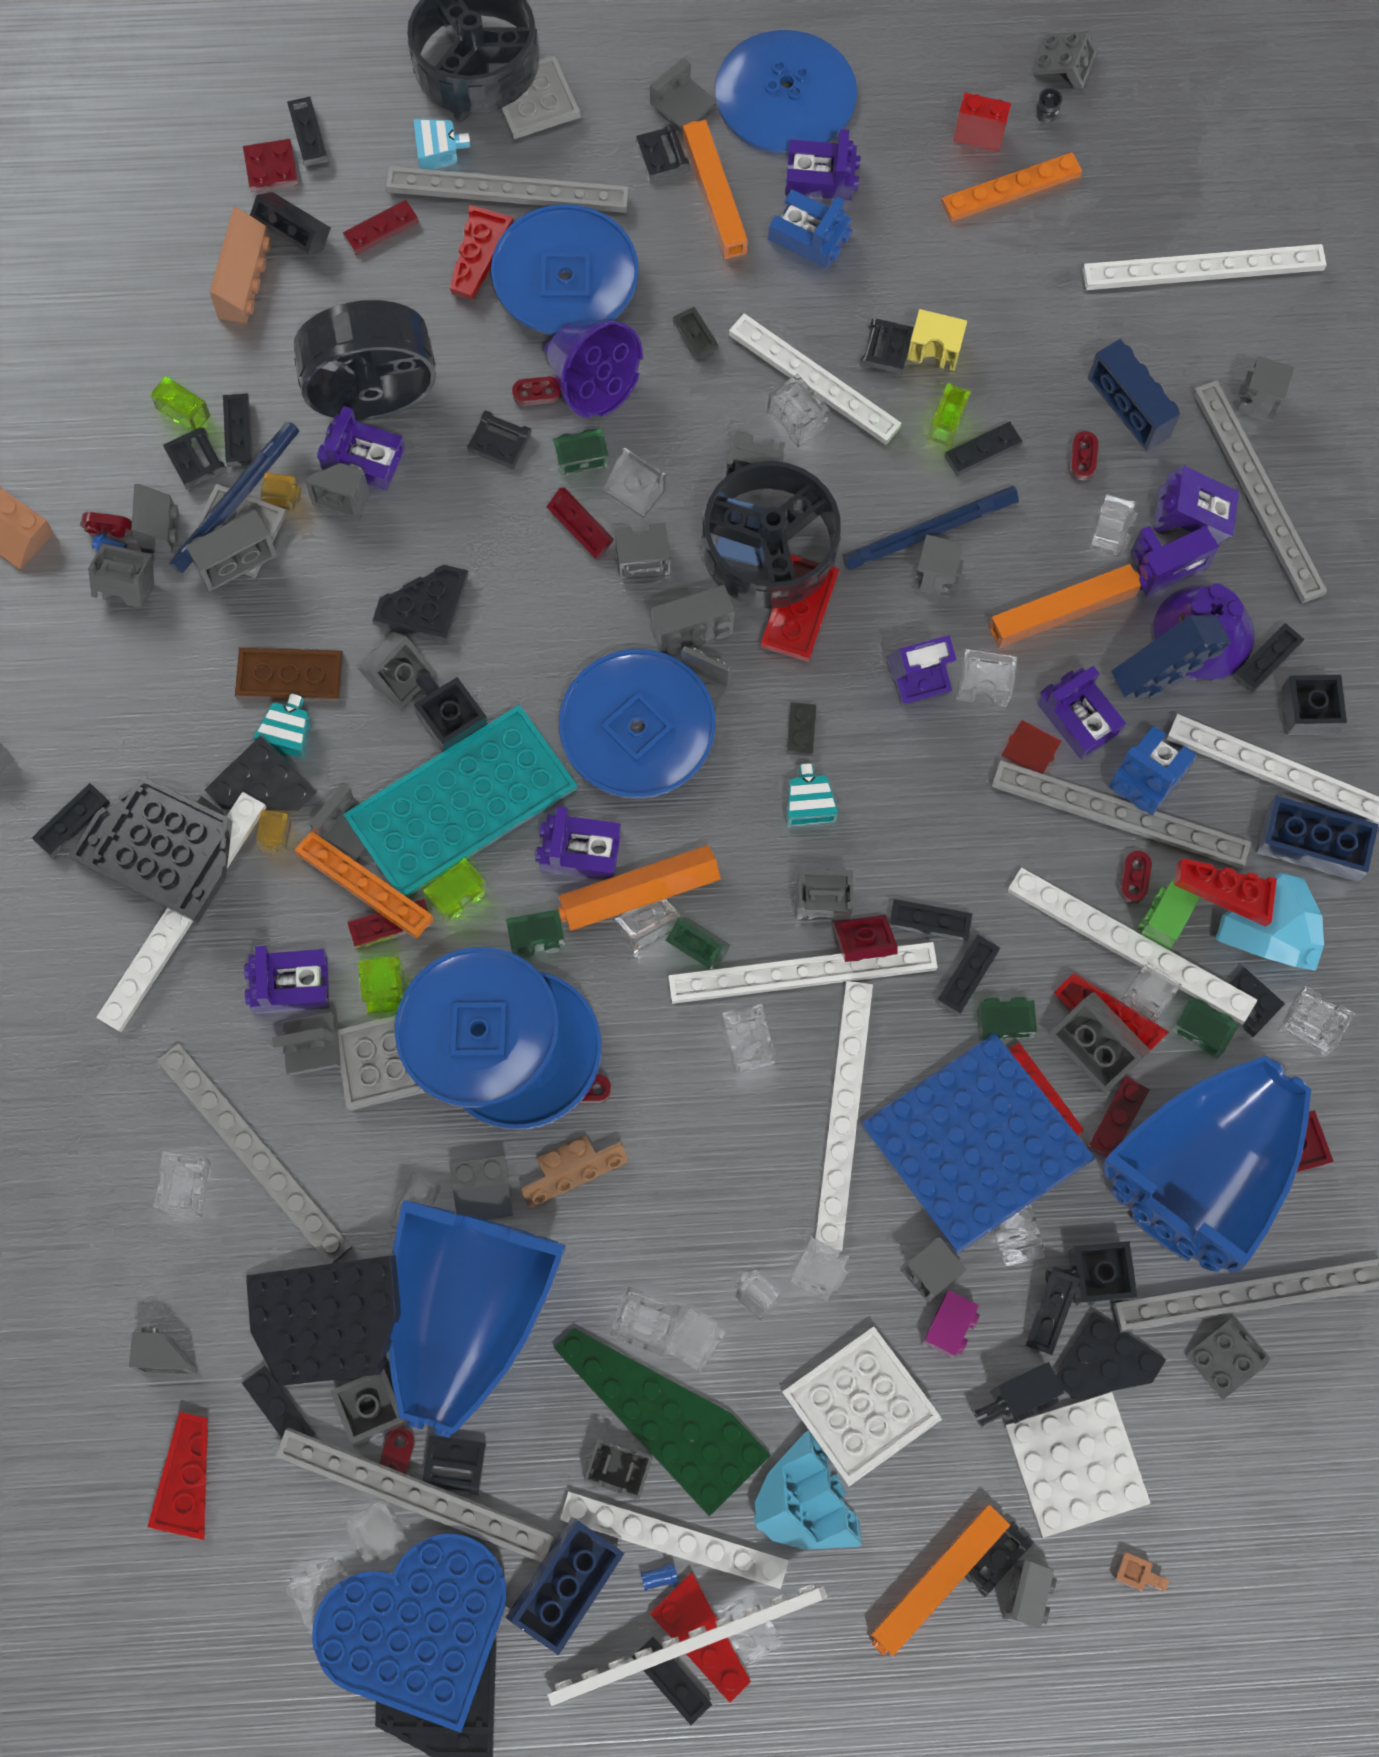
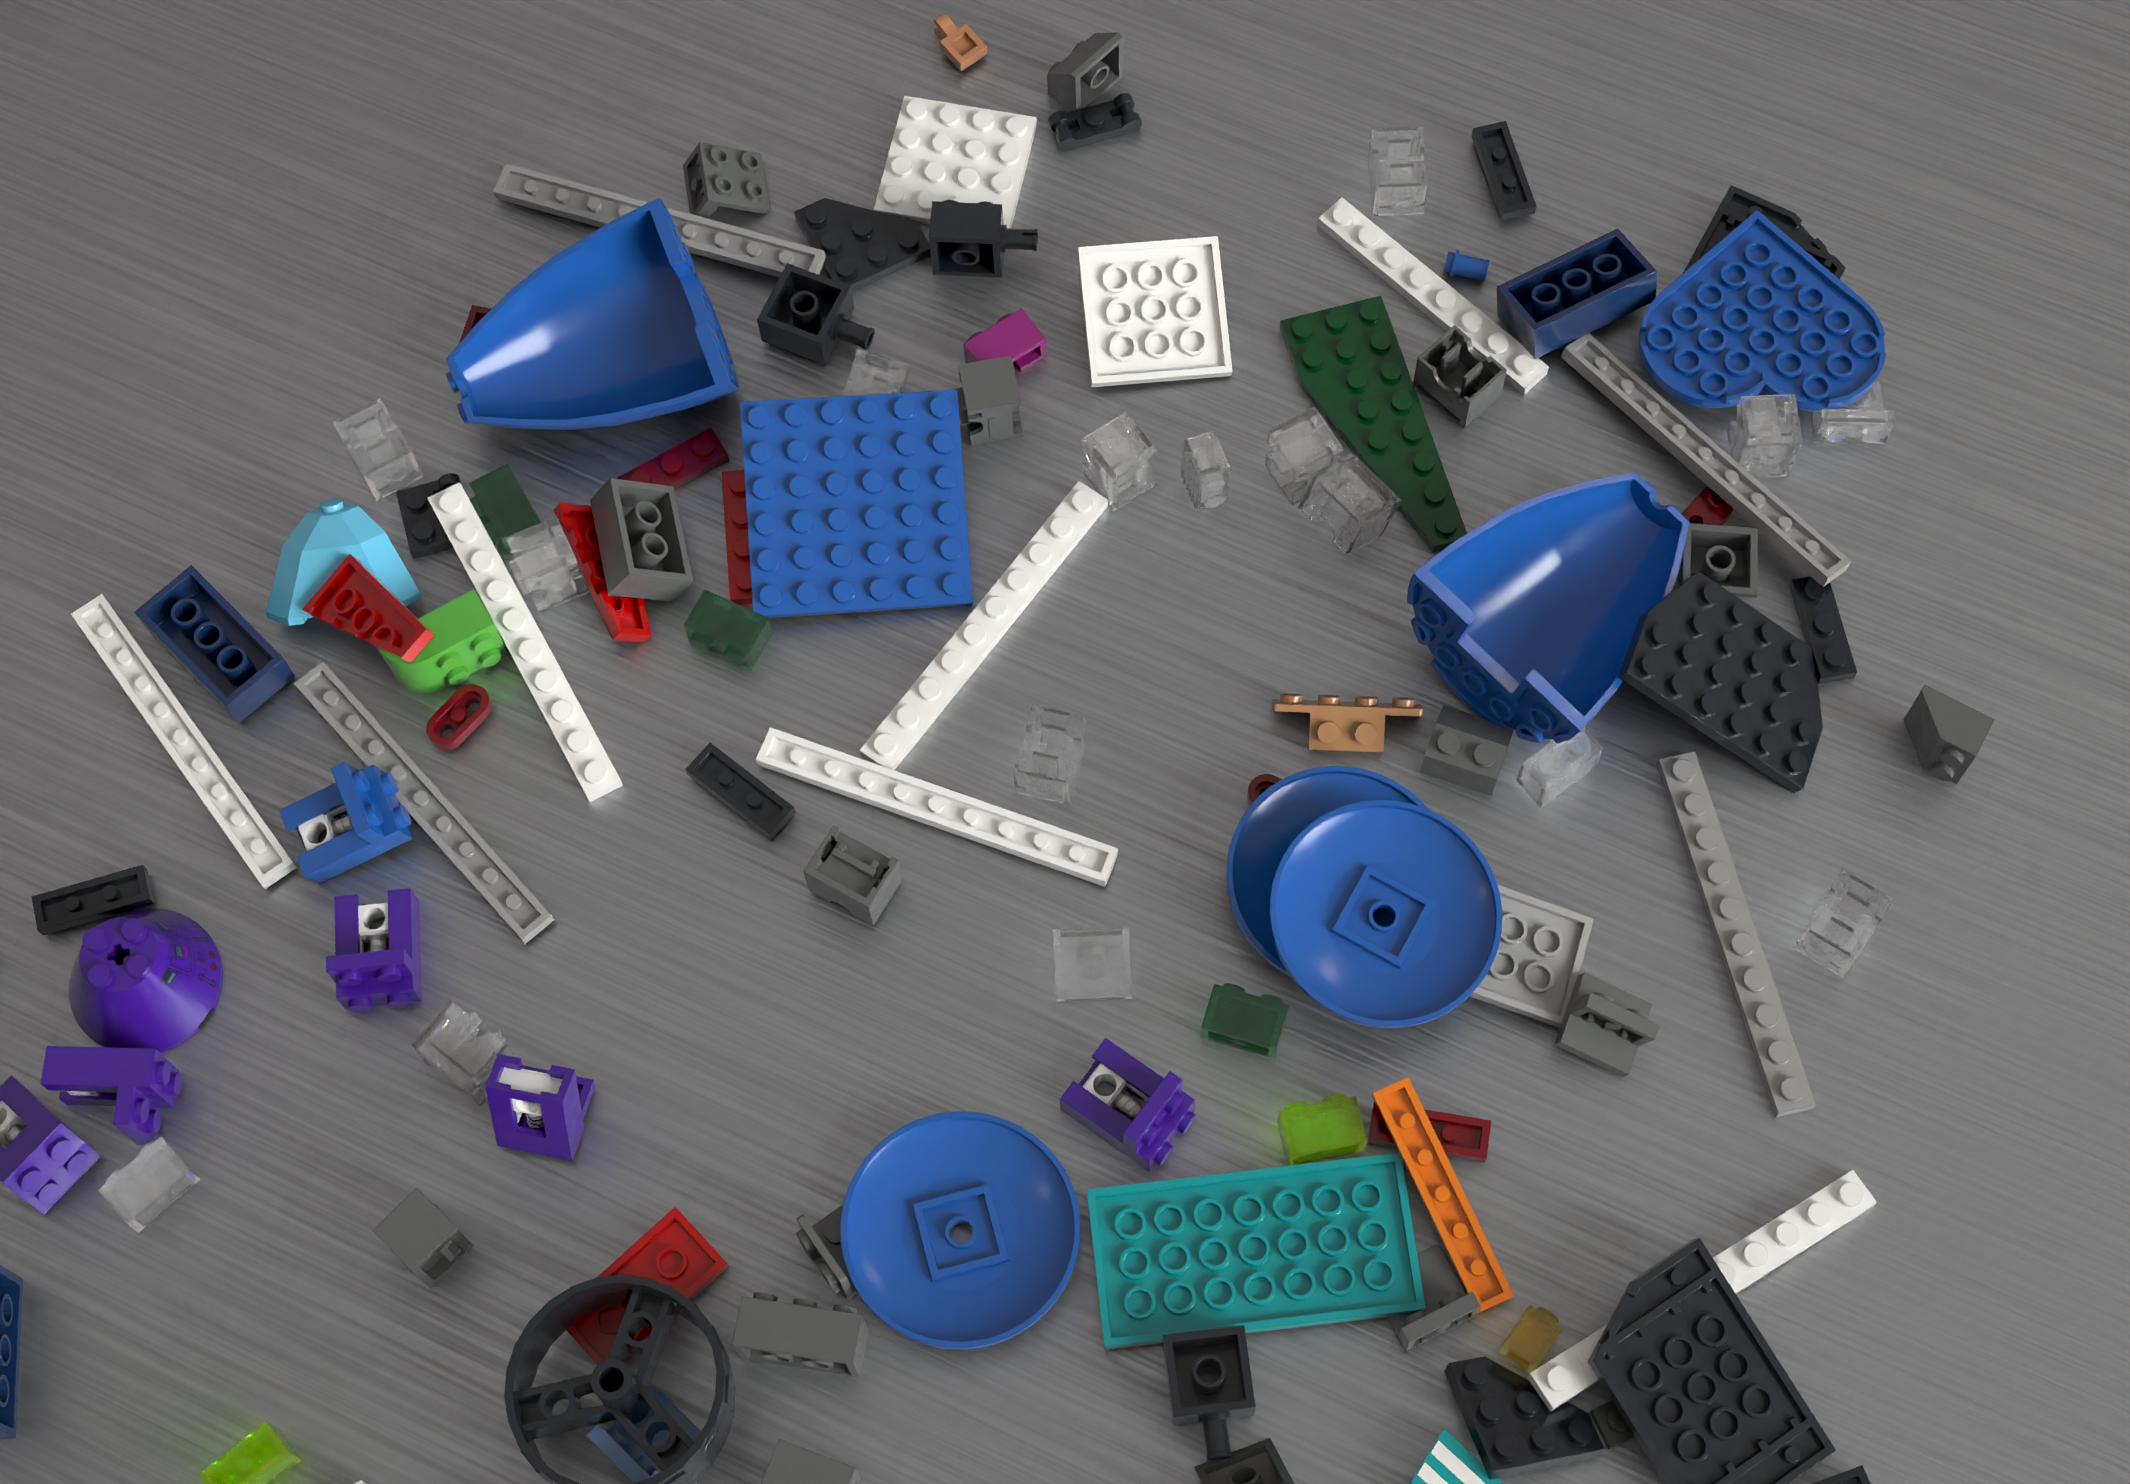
camera: 145 degrees left, 5 degrees down
red wing [147,1412,208,1540] -> none
dark purple brick [244,946,330,1014] -> none
clear neon green piece [358,956,406,1014] -> none
black plate [422,1435,487,1496] -> none
white plate [547,1583,827,1706] -> none
orange brick [557,845,721,931] -> none
red wing [650,1572,751,1703] -> none
clear green brick [665,917,731,969] -> none
medium azure brick [754,1431,862,1550] -> none
pearl dark grey plate [787,703,816,757] -> none
teal torso [787,764,838,827] -> none
dark red plate [834,914,898,962] -> none
dark blue piece [842,486,1019,570] -> none
orange brick [869,1505,1010,1656] -> none
black plate [936,935,1001,1016] -> none
black plate [944,421,1022,476] -> none
orange brick [988,564,1141,649] -> none
clear red piece [1001,720,1062,774] -> none
black plate [1026,1266,1080,1355] -> none
dark red plate [1070,431,1099,480] -> none
dark blue brick [1111,615,1231,699] -> none
black brick [1282,675,1347,735] -> none

